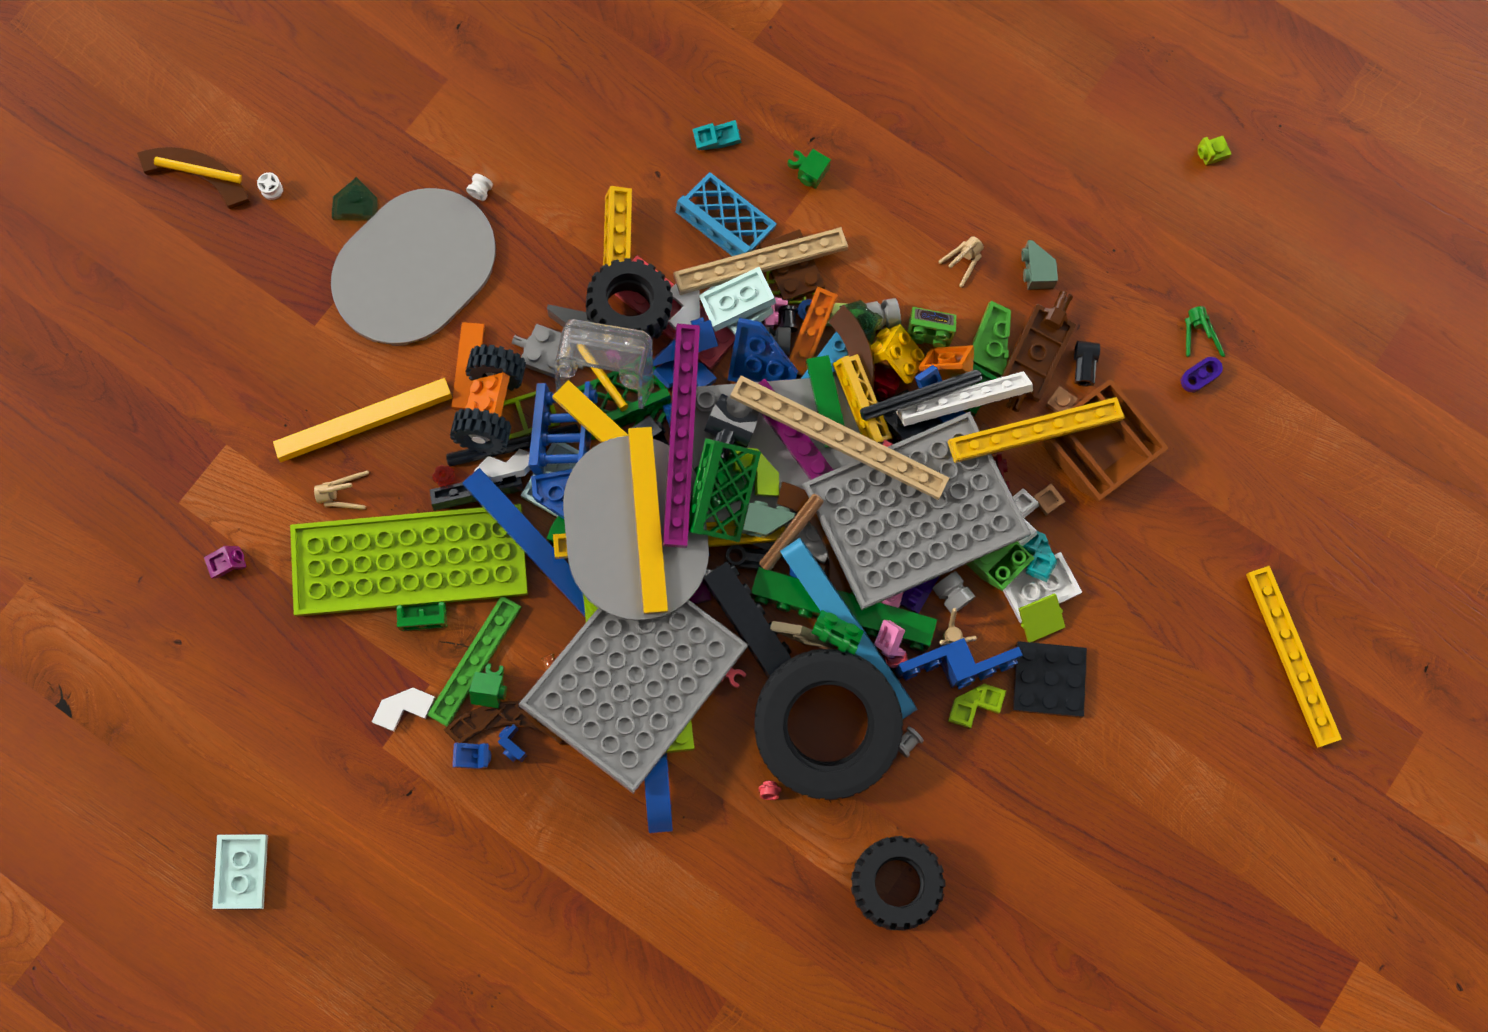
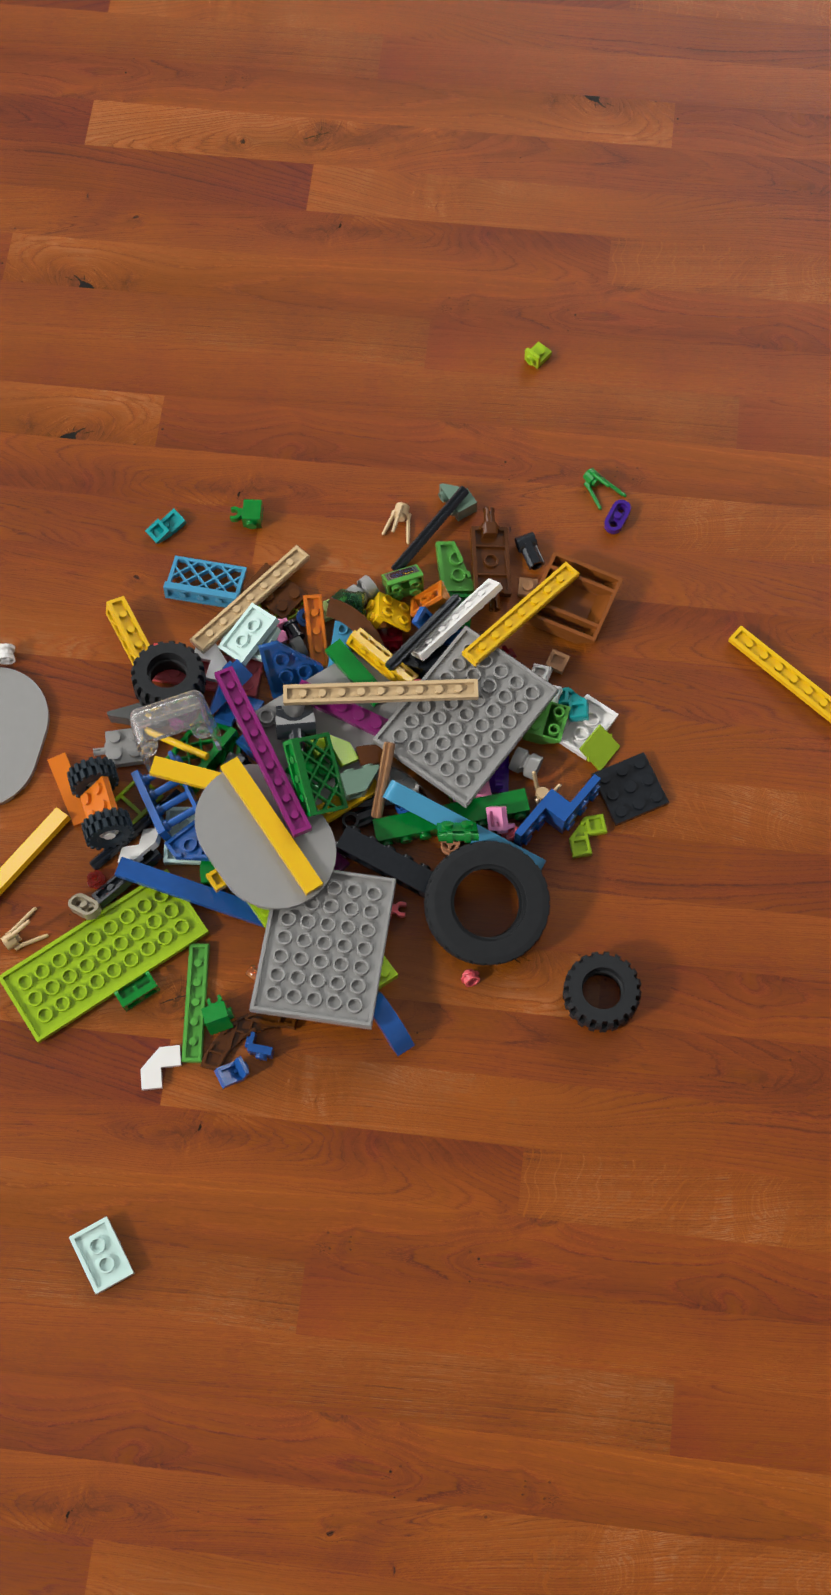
camera: 20 degrees left, 5 degrees down
dark tan tile [770,621,835,649] -> none
light grey bush [899,726,924,758] -> none
none -> dark tan plate [68,893,102,920]
none -> black axle [391,486,469,571]

